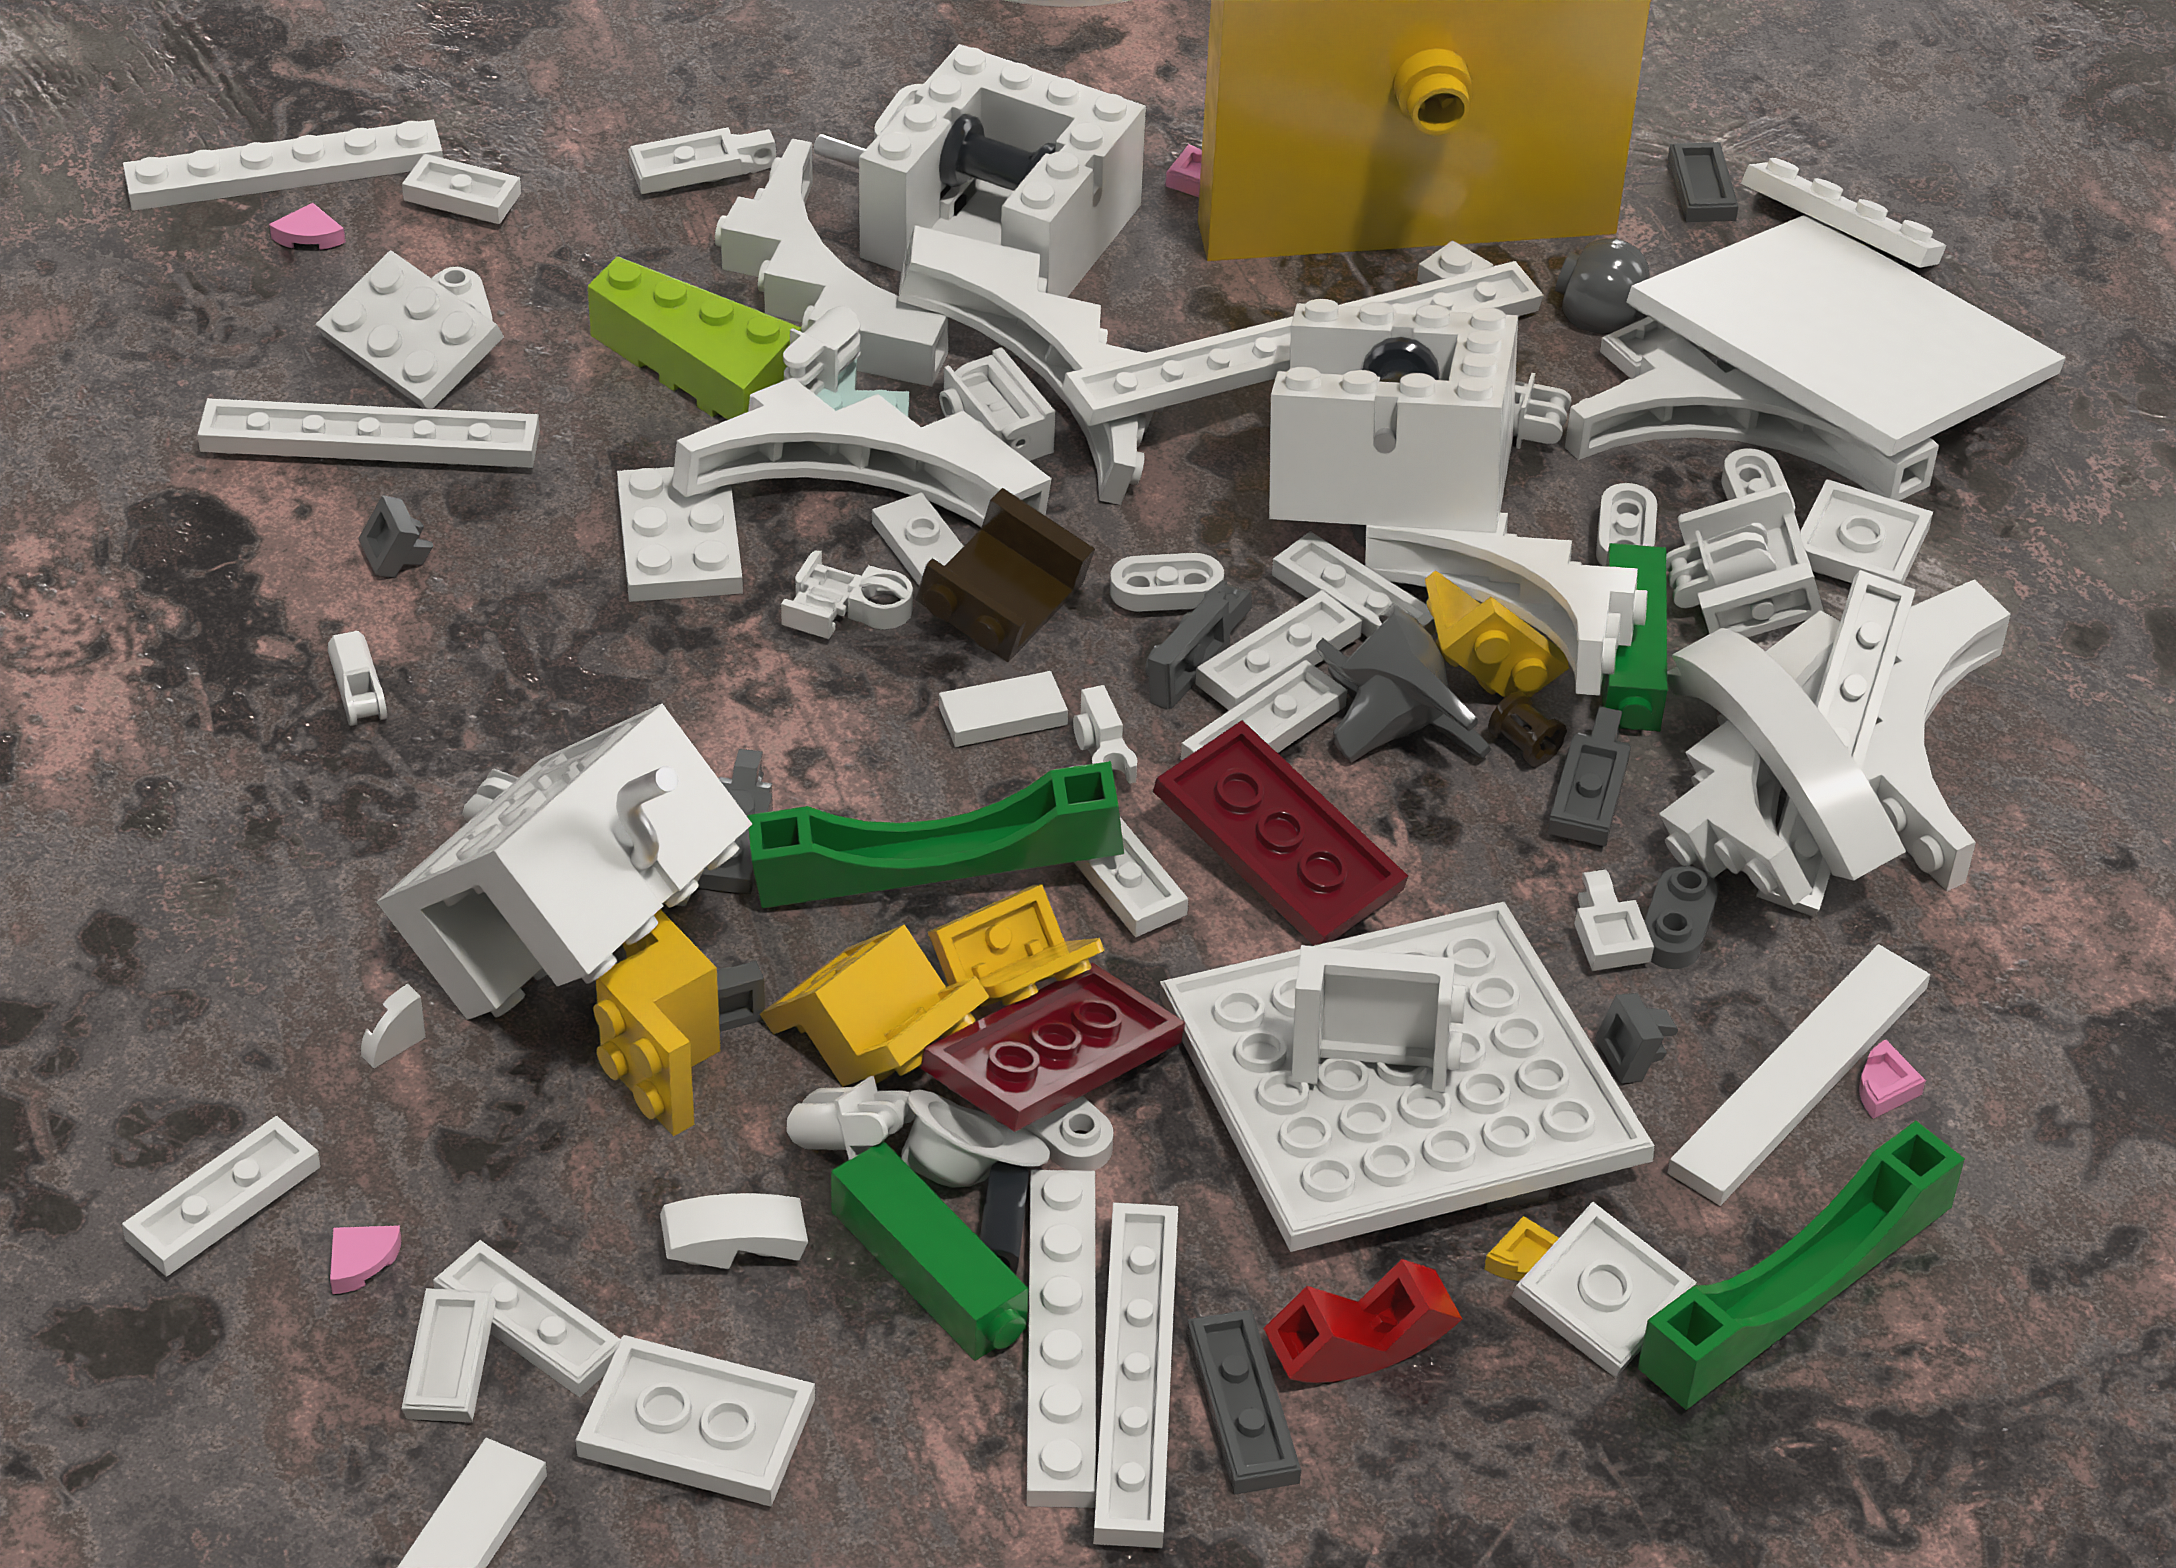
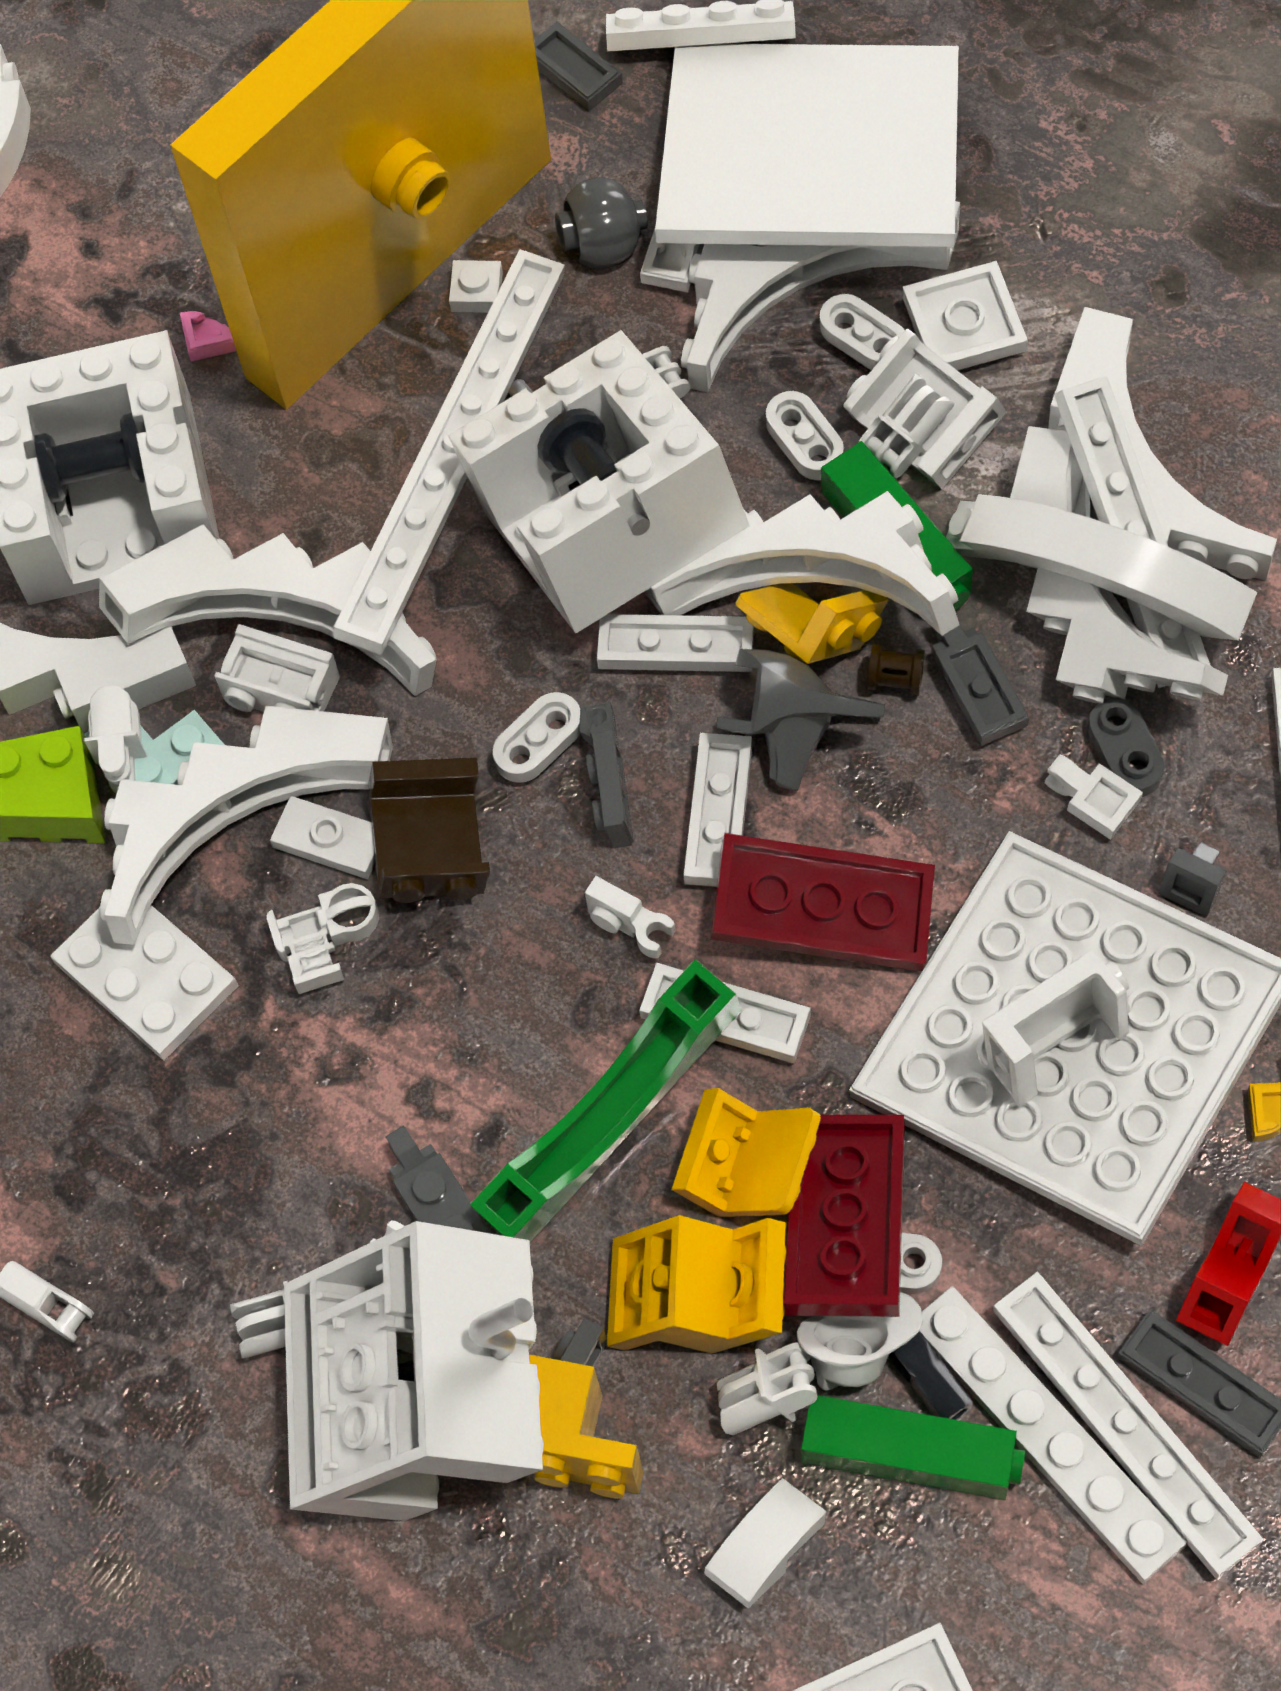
camera: 30 degrees left, 20 degrees up
white tile [361,984,426,1068] -> none
white tile [939,671,1068,747] -> none
white plate [1195,590,1362,711] -> none

